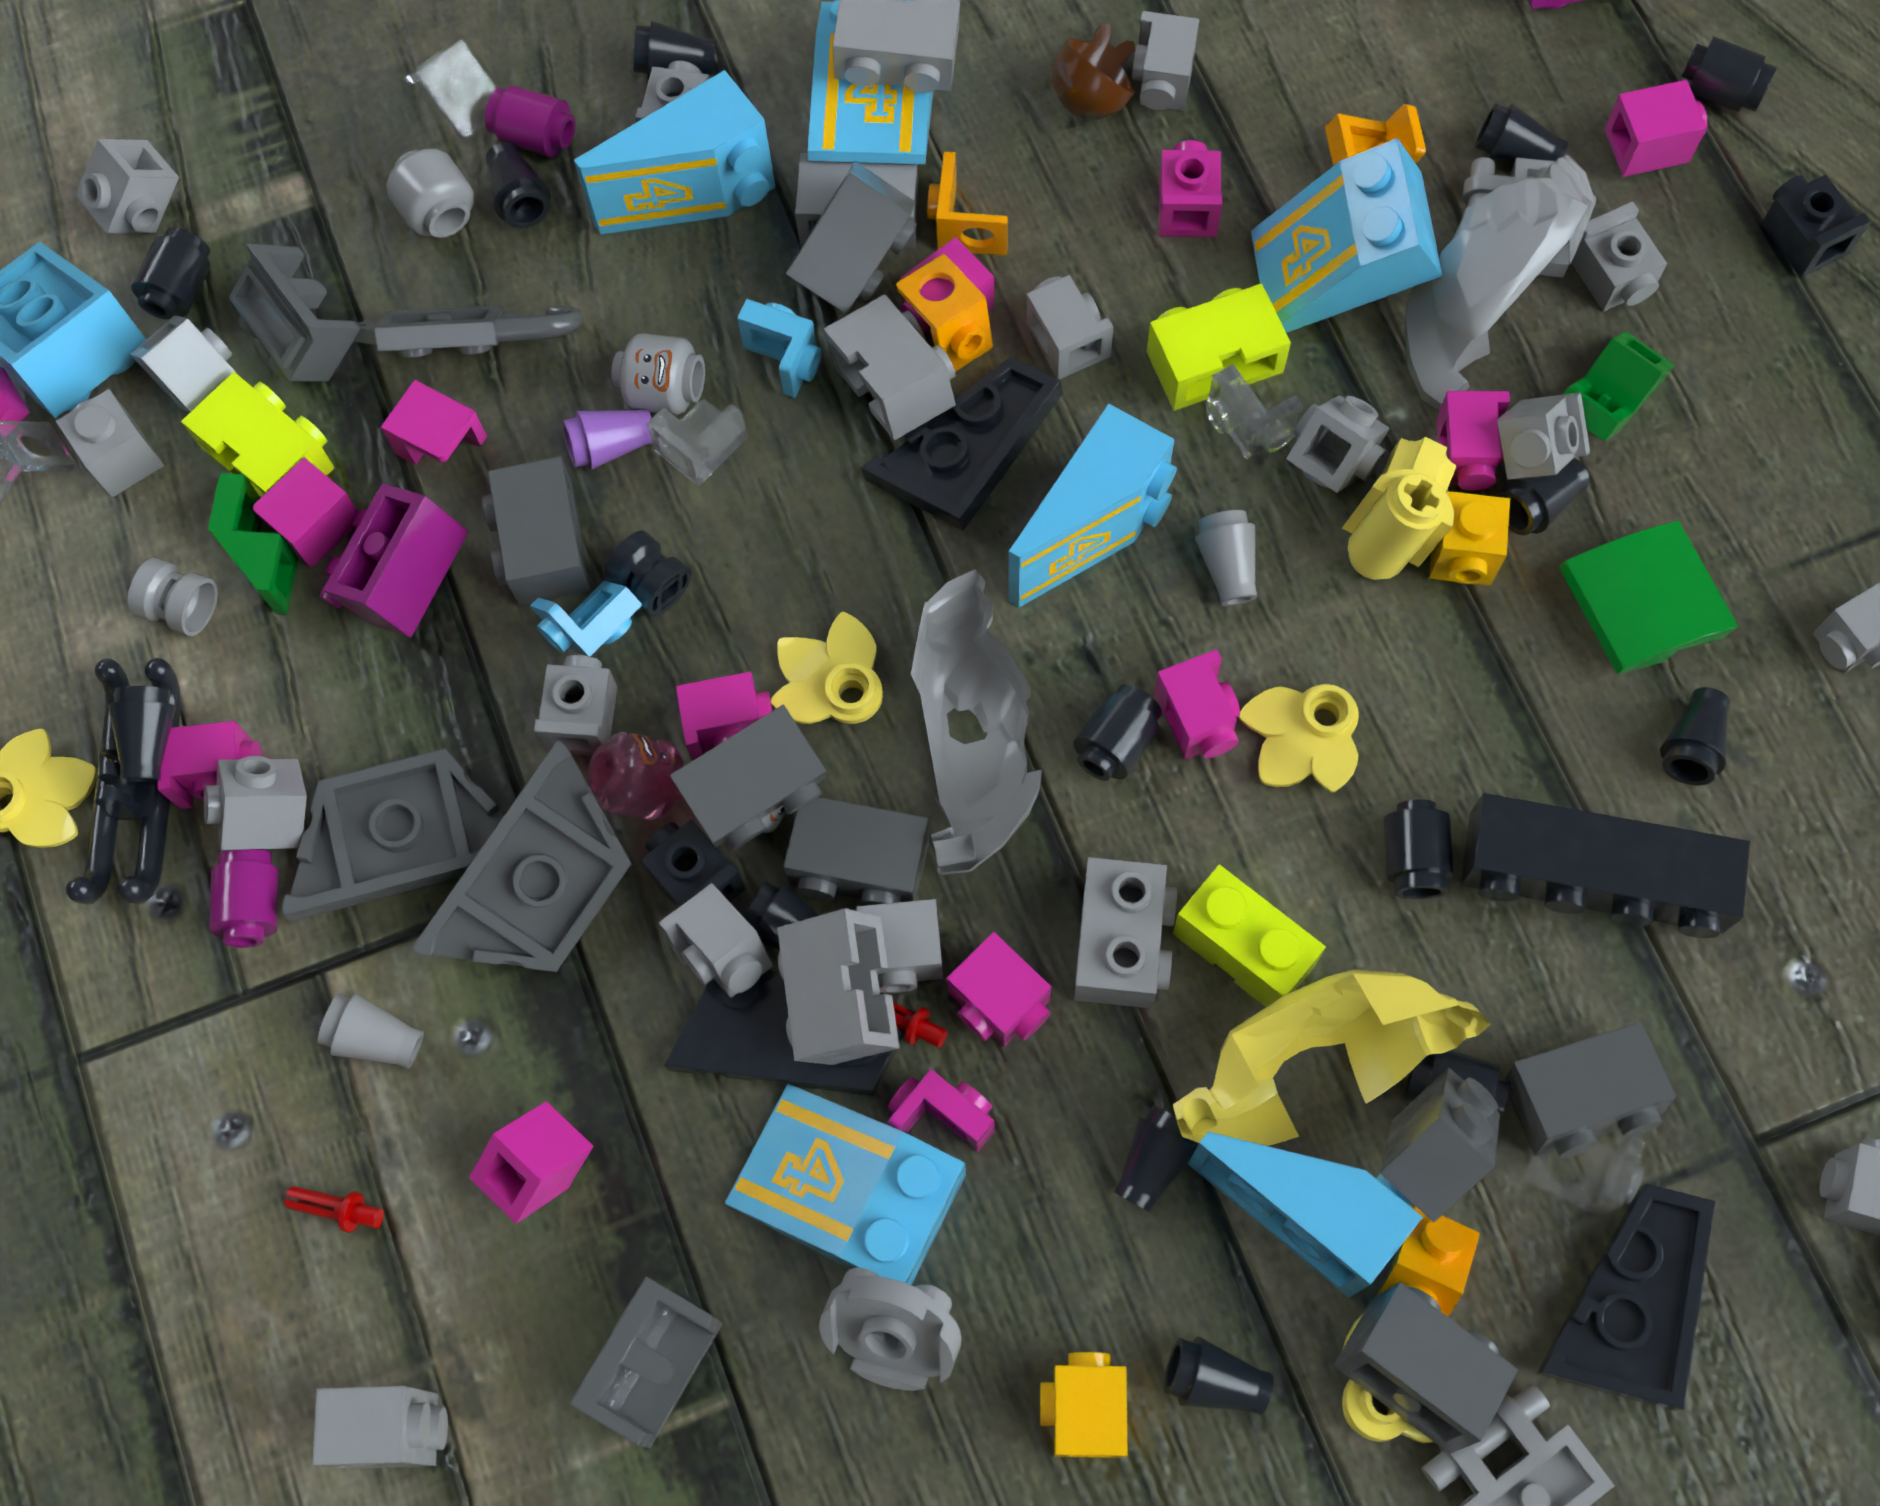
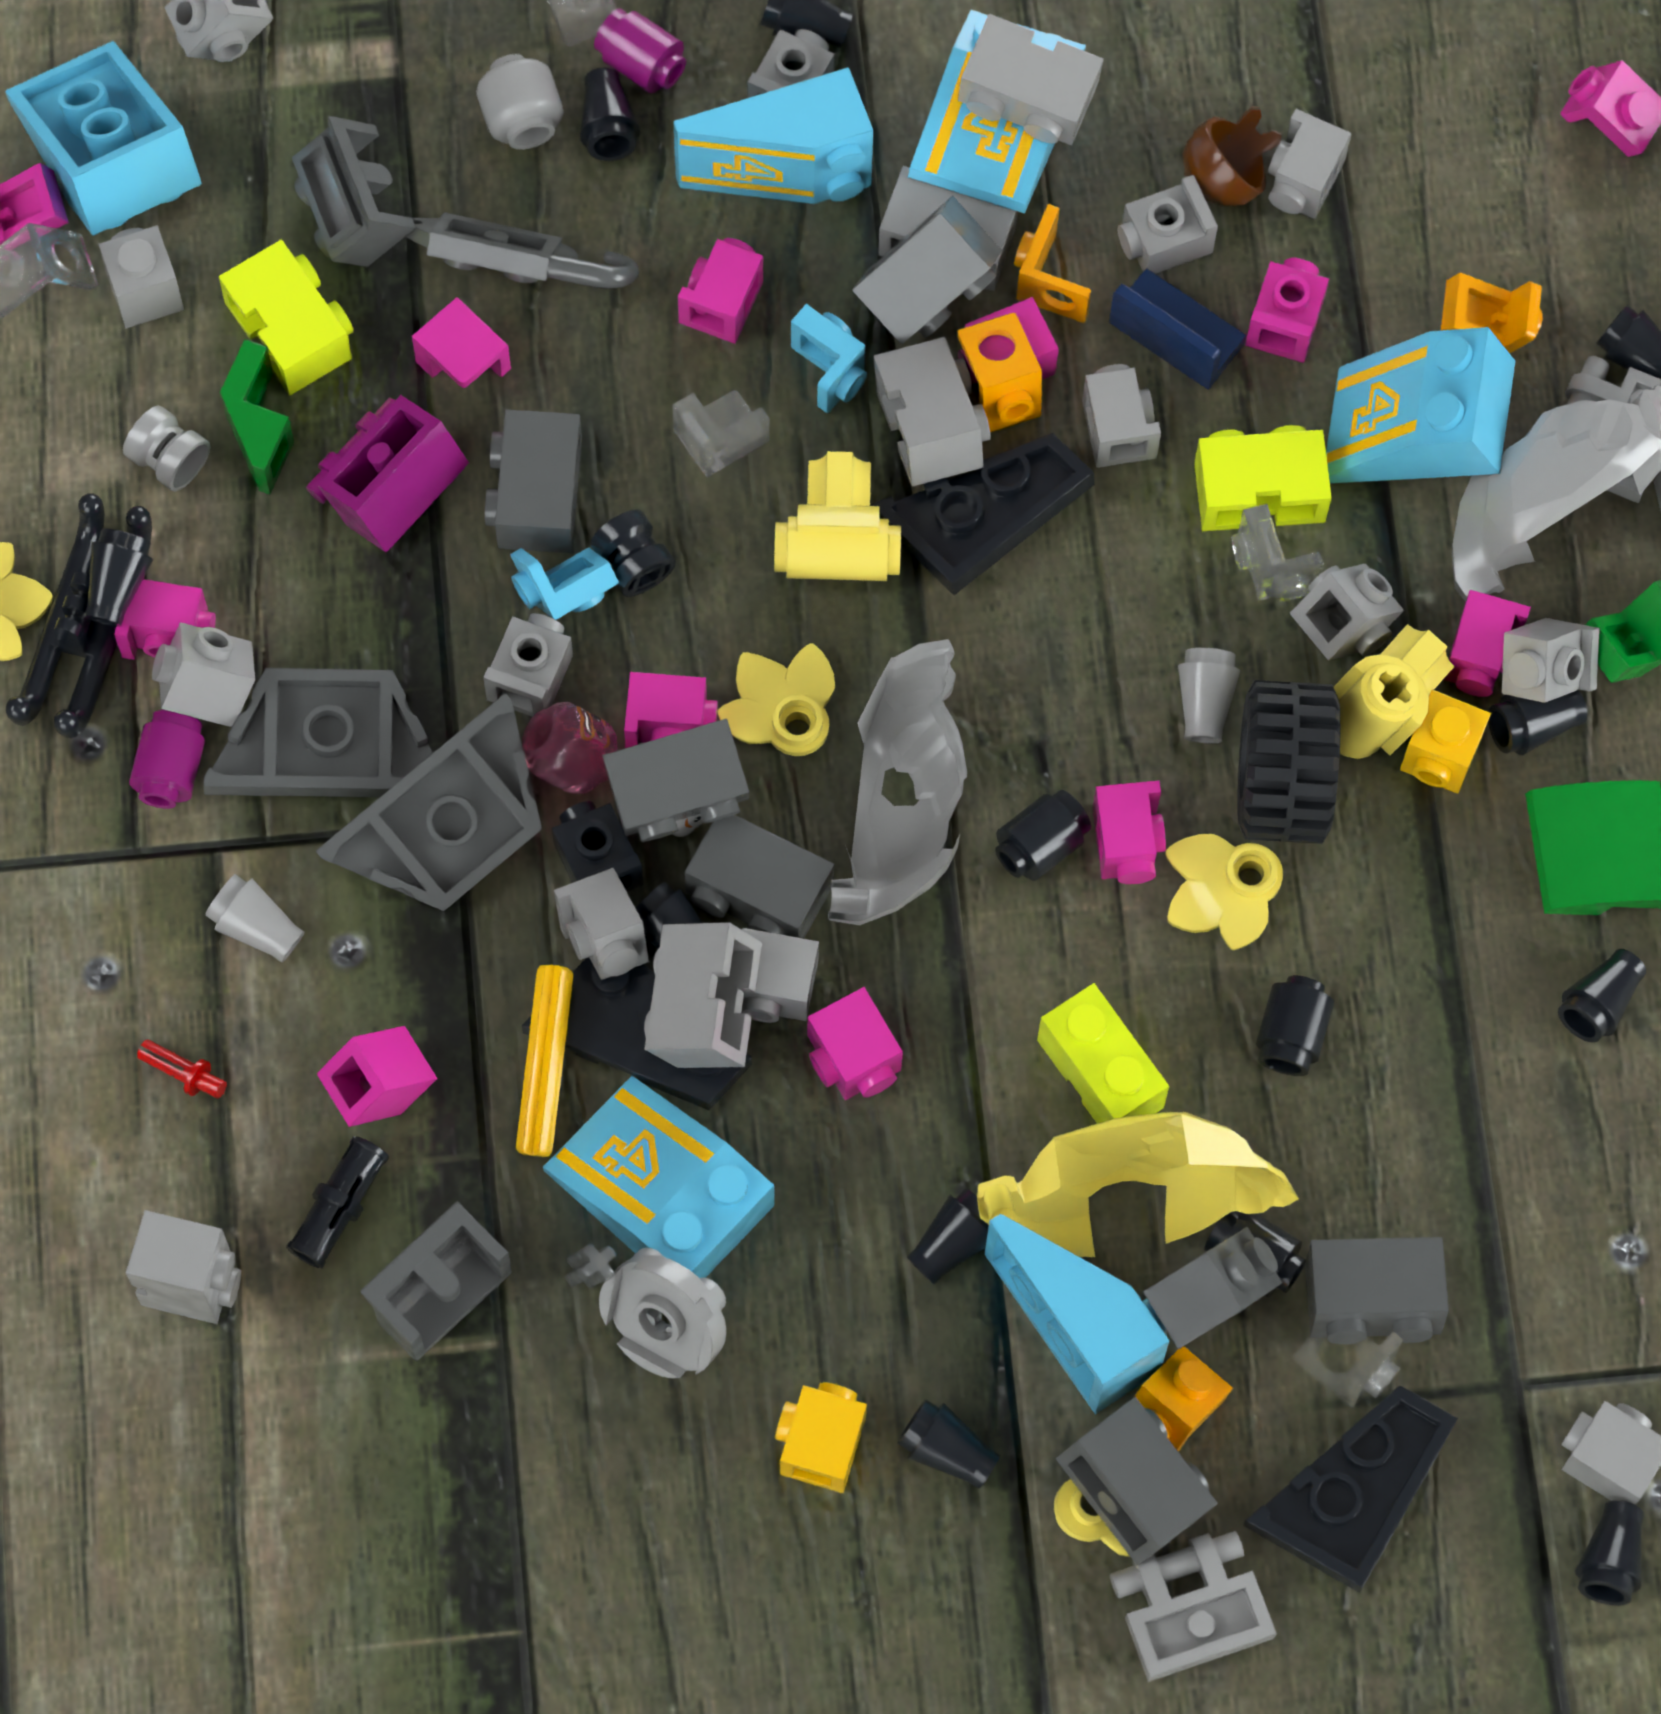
camera: 10 degrees right, 0 degrees up
brick [130,315,238,413] -> none
black brick [131,227,210,320] -> none
dark pink panel [253,457,358,568] -> none
medium lavender cone [562,409,656,470] -> none
light grey head [611,333,705,415] -> none
red piece [880,994,948,1048] -> none
dark pink bracket [887,1069,994,1152] -> none
medium azure slope [1008,404,1177,608] -> none
light grey brick [1074,857,1177,1009] -> none
black brick [1460,793,1750,938] -> none
none -> black pin [286,1136,389,1269]
none -> yellow axle [516,965,573,1157]
none -> dark grey axle [565,1243,617,1288]
none -> dark pink brick [678,238,763,344]
none -> light yellow piece [774,451,901,581]
none -> dark blue panel [1109,268,1246,390]
none -> light grey brick [1117,175,1218,274]
none -> black tyre [1237,680,1340,844]

